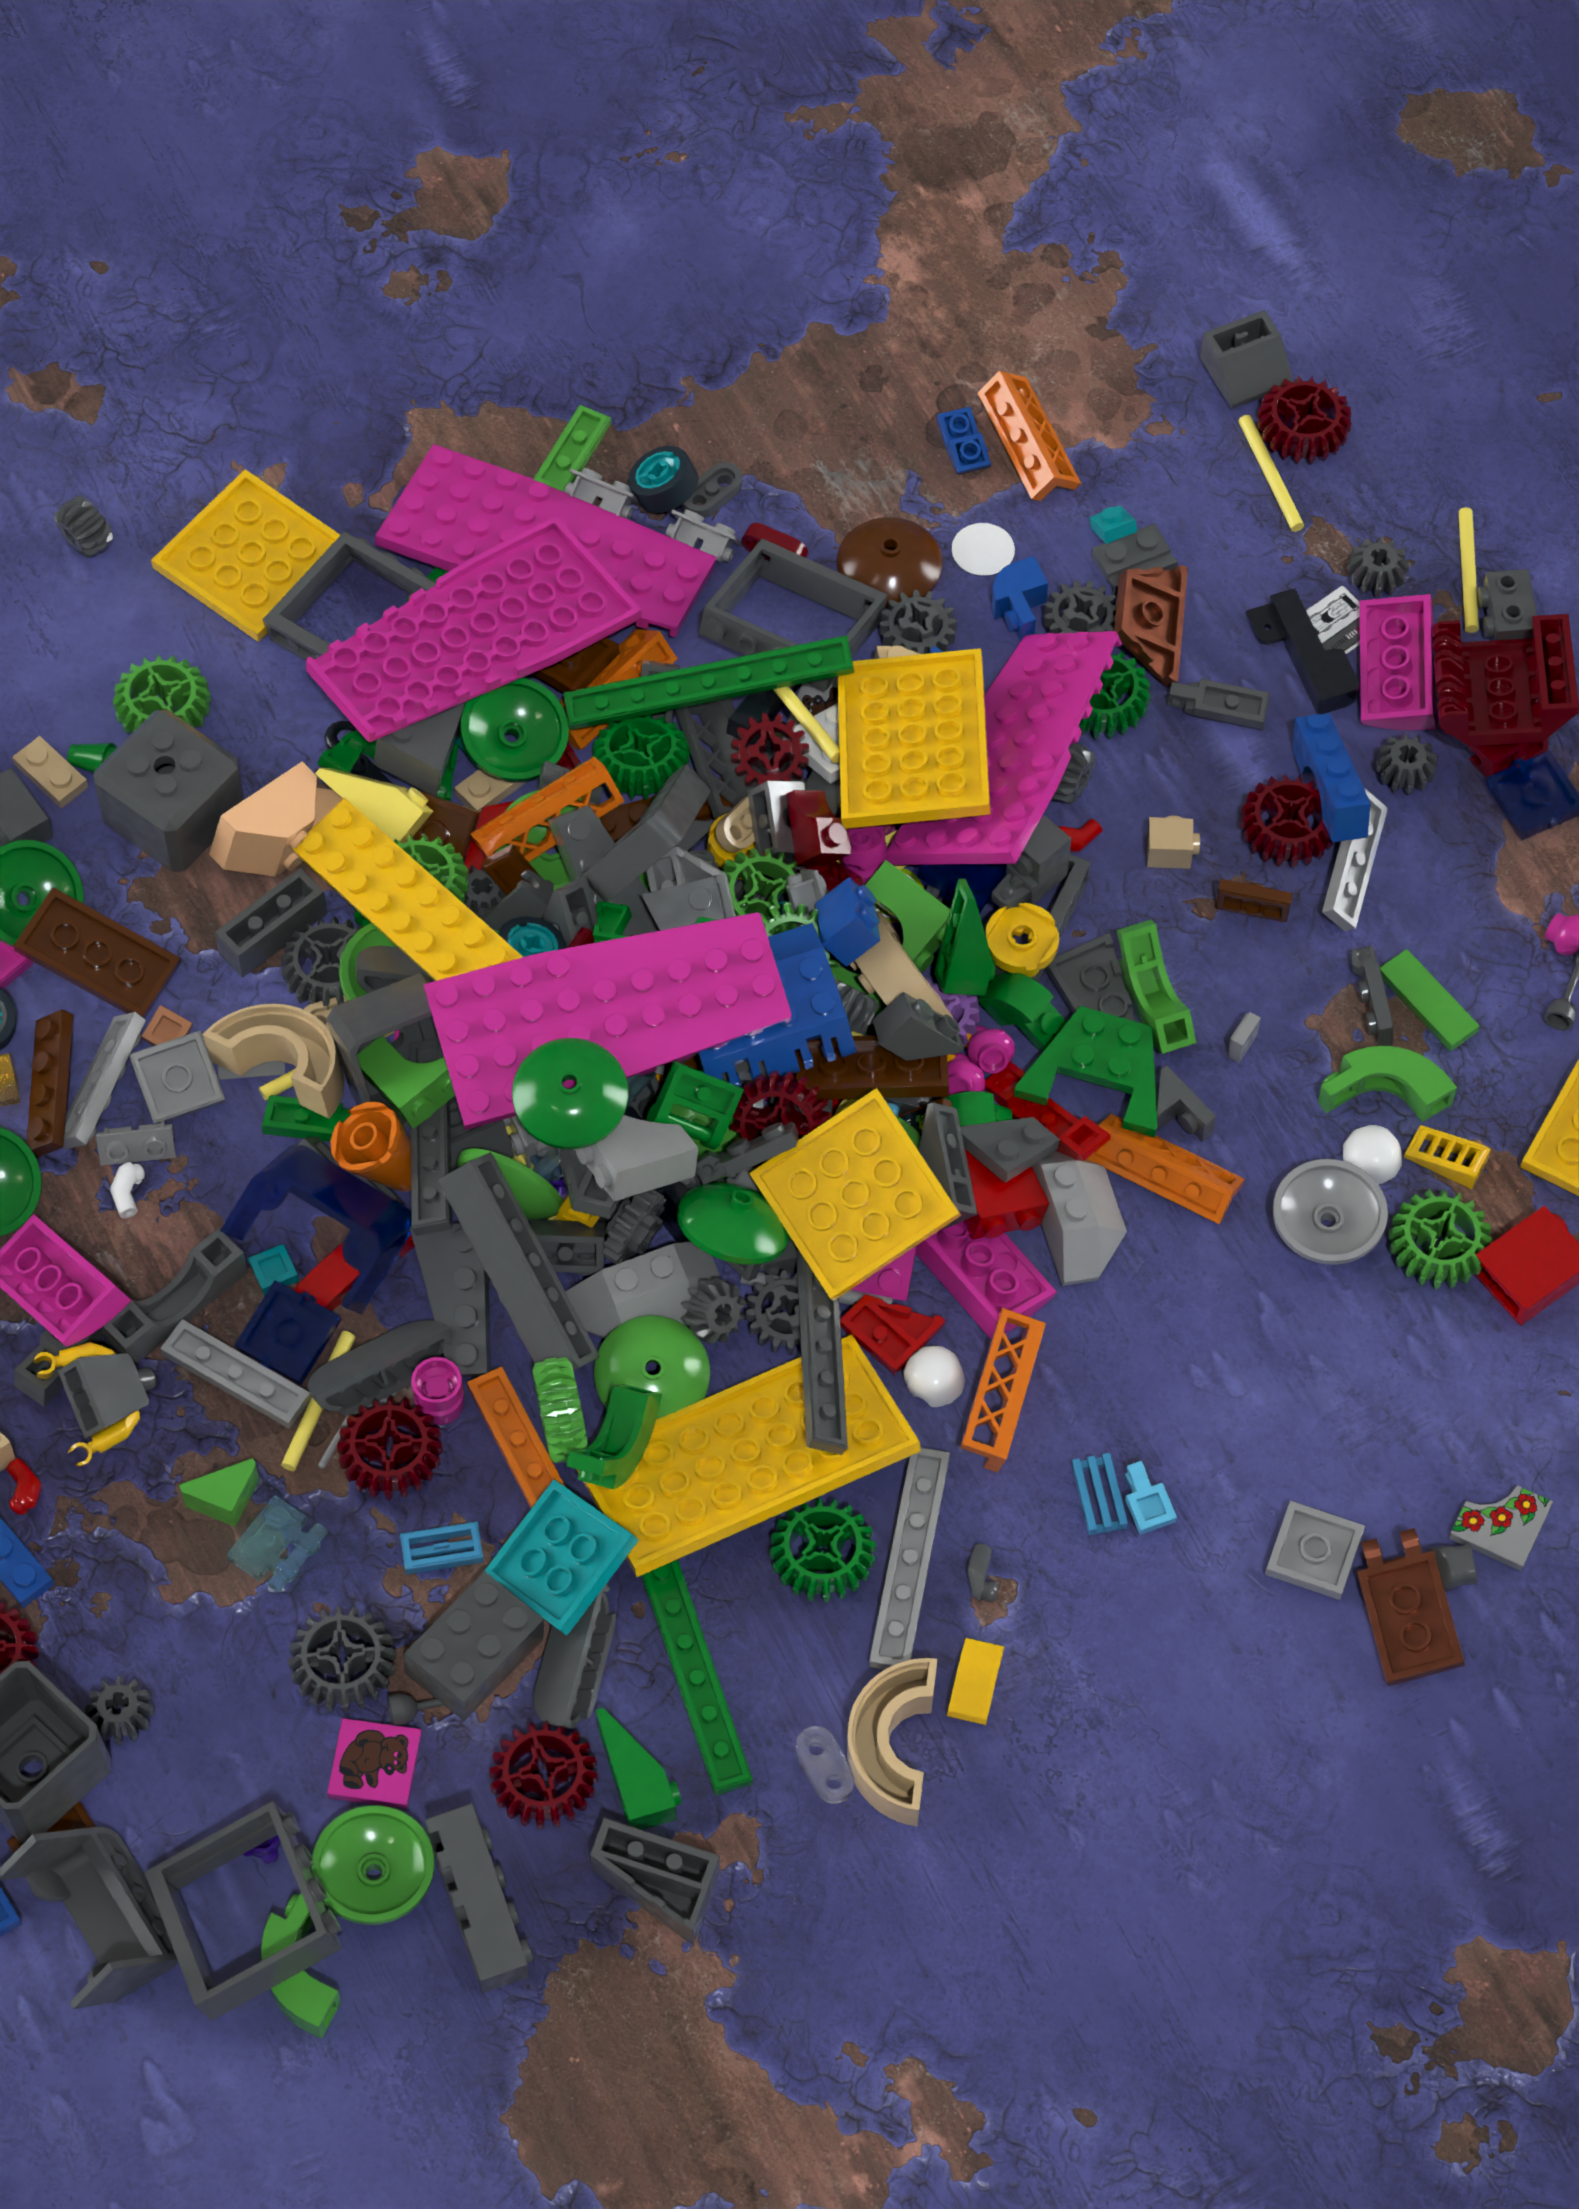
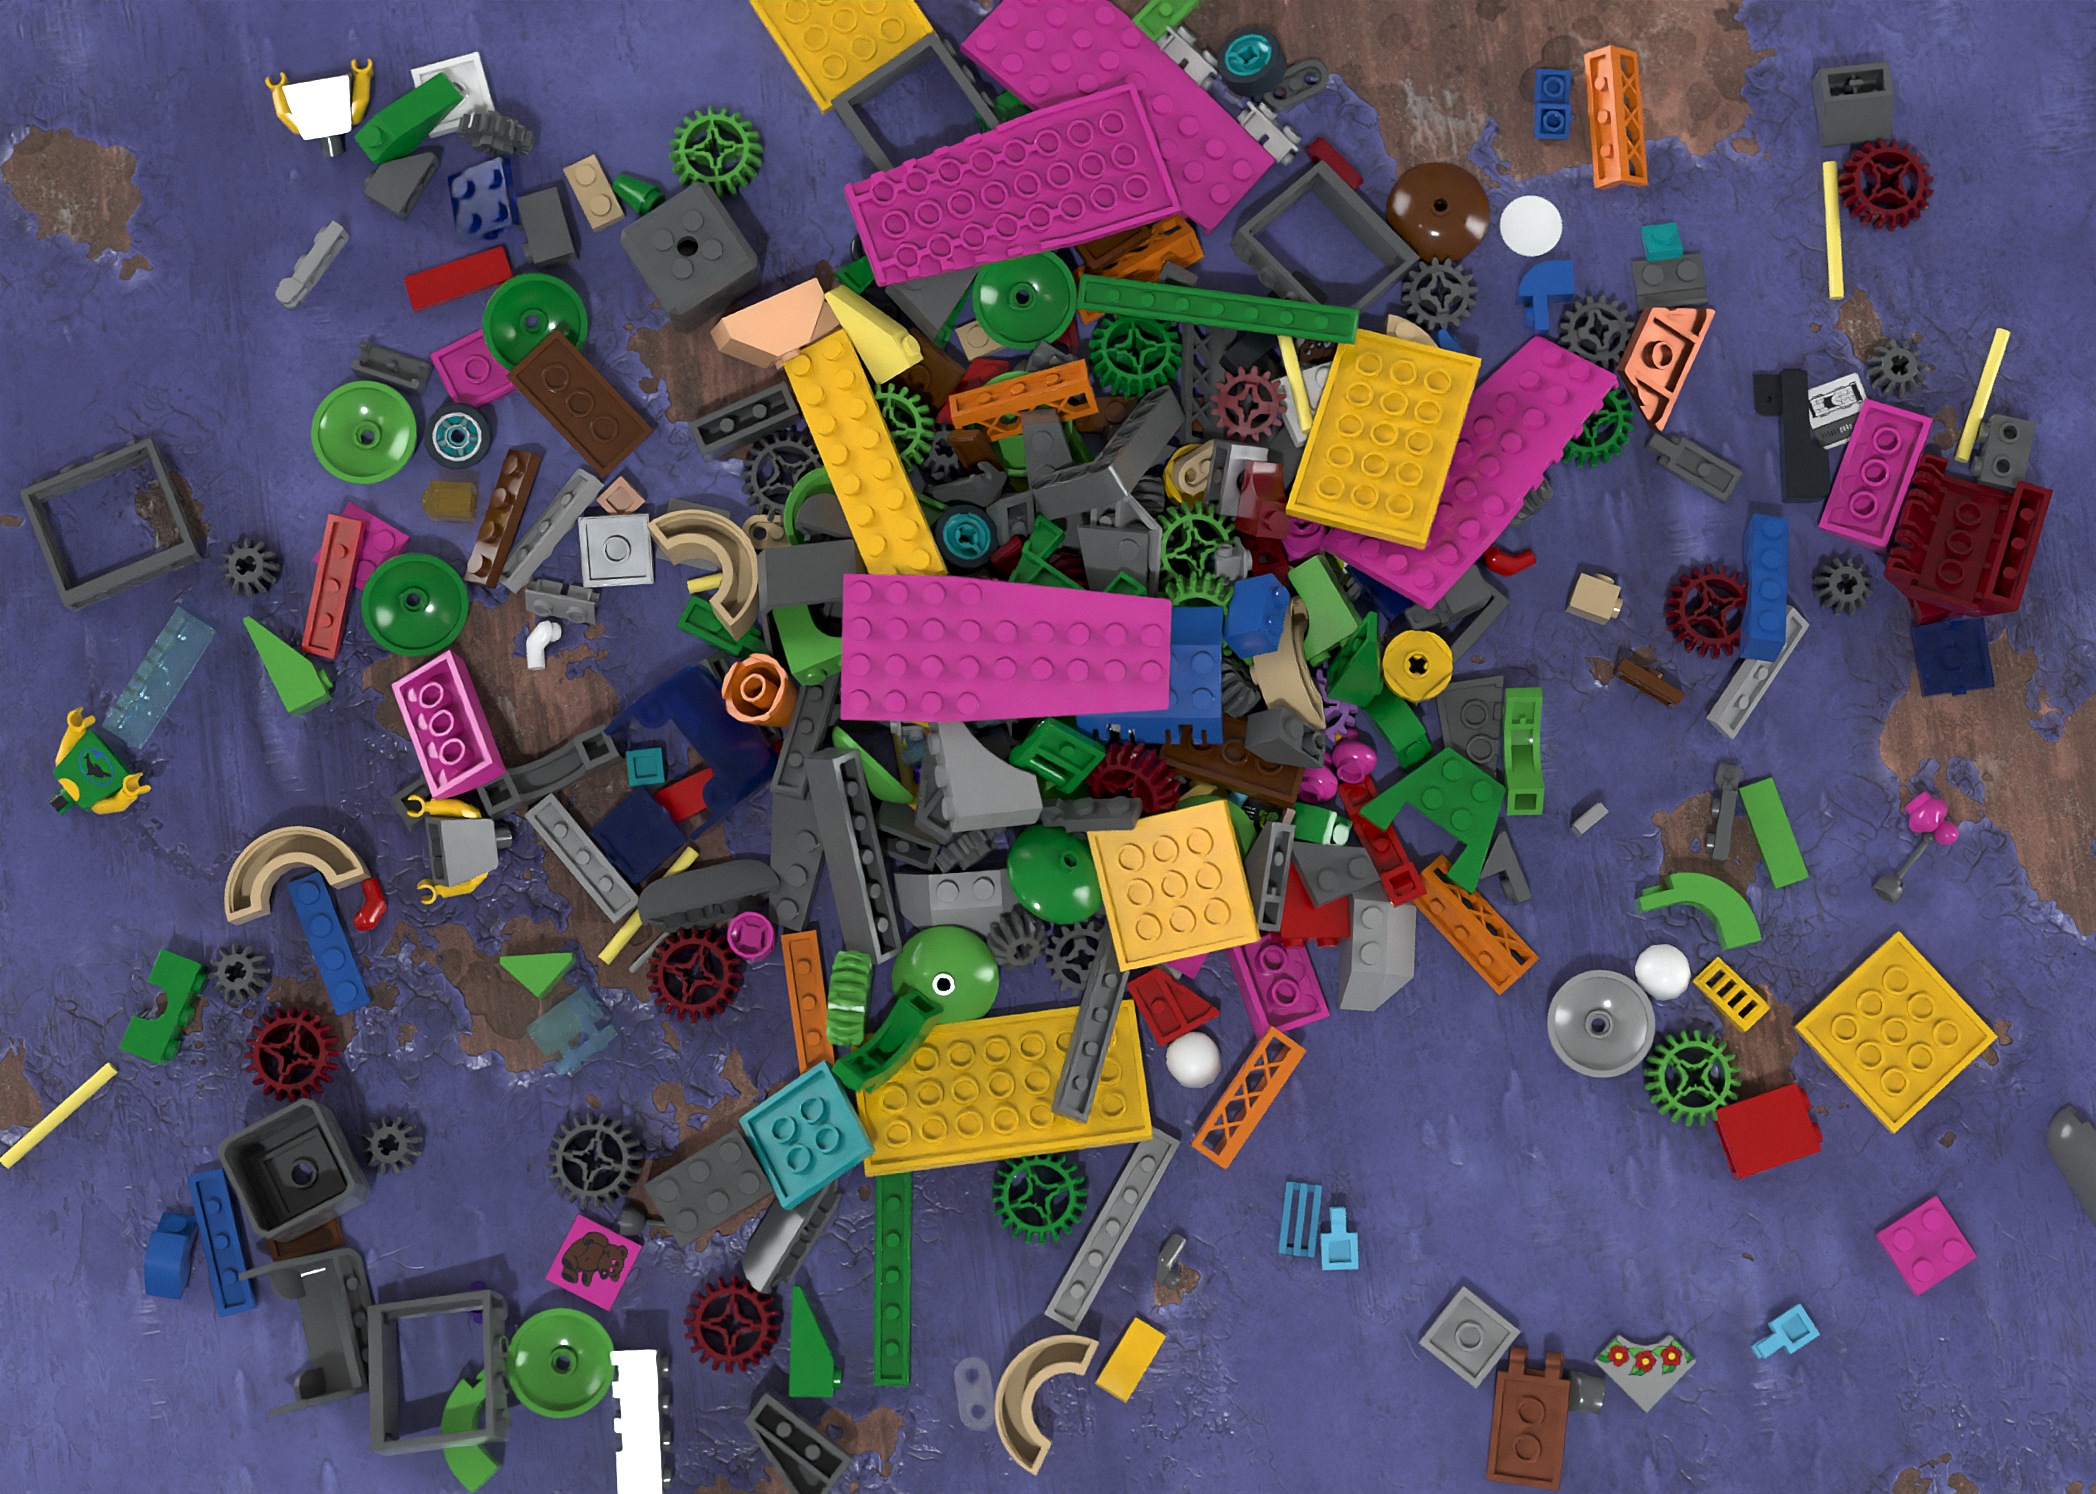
camera: 20 degrees right, 20 degrees up
dark azure tile [400,1521,484,1575] -> none
green dish [512,1038,628,1150] -> none

